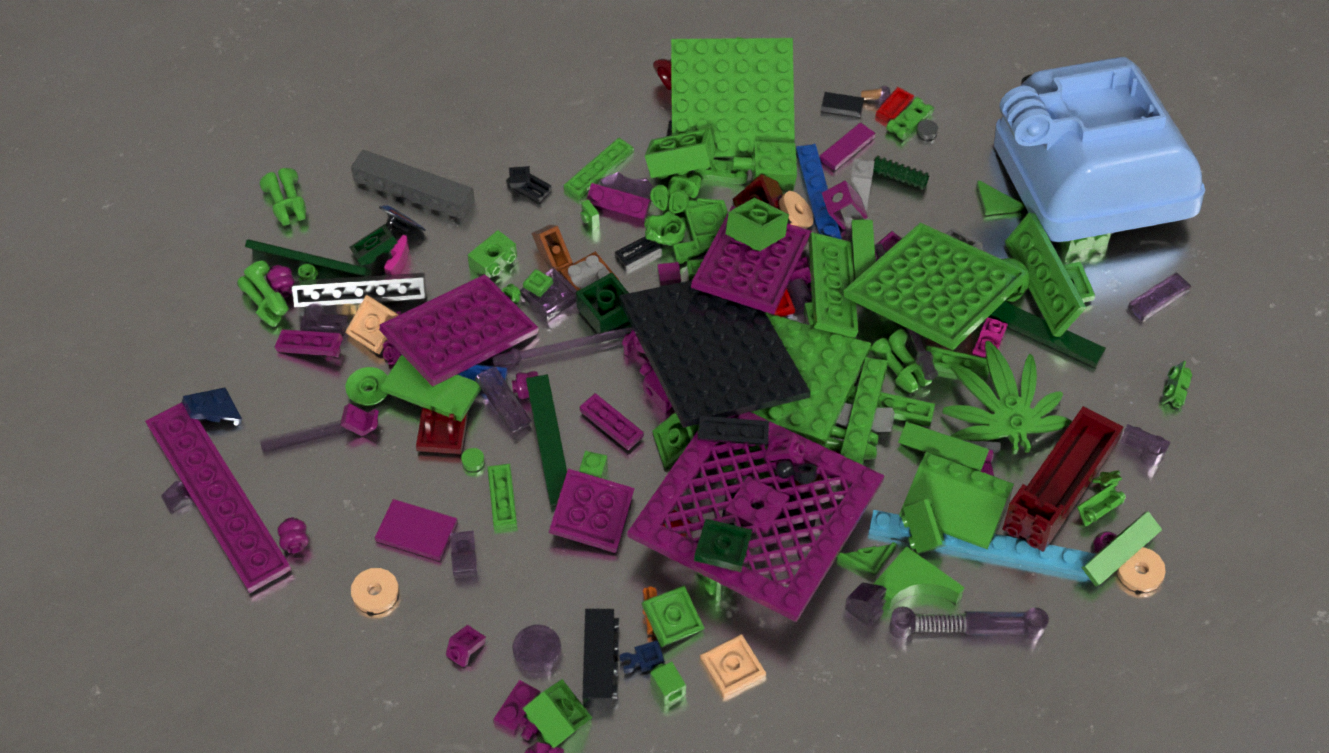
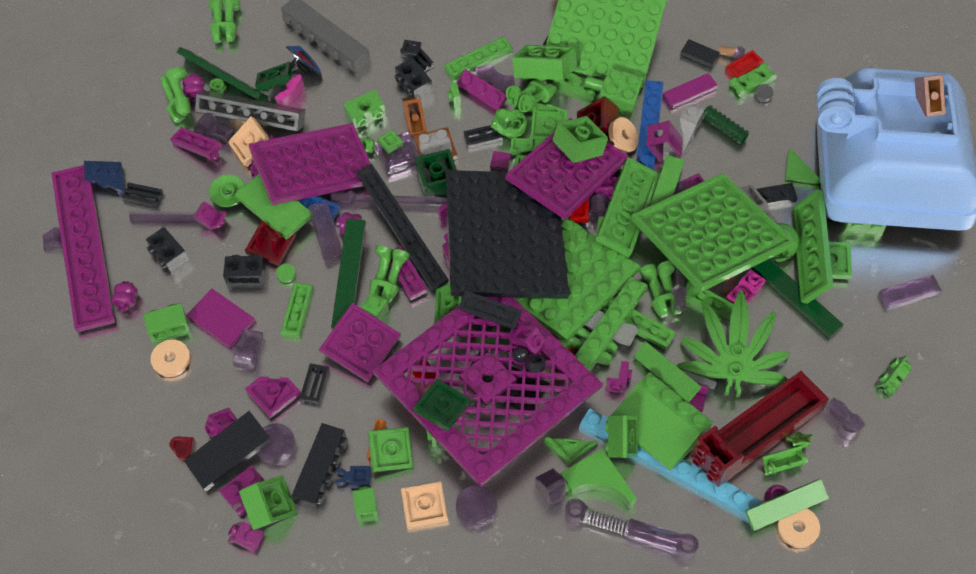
camera: 20 degrees right, 5 degrees up
none -> black tile [121,182,163,208]
none -> bright green brick [143,303,190,342]
none -> black brick [145,227,189,273]
none -> dark red tile [169,436,195,461]
none -> black tile [183,410,272,492]
none -> black brick [223,254,266,285]
none -> magenta plate [245,376,301,419]
none -> black tile [299,363,330,405]
none -> black plate [356,163,449,291]
none -> bright green piece [369,245,410,303]
none -> black brick [394,57,433,98]
none -> clear purple tile [456,486,497,528]
none -> magenta bracket [606,361,632,392]
none -> black plate [756,183,798,206]
none -> slope [914,75,946,117]

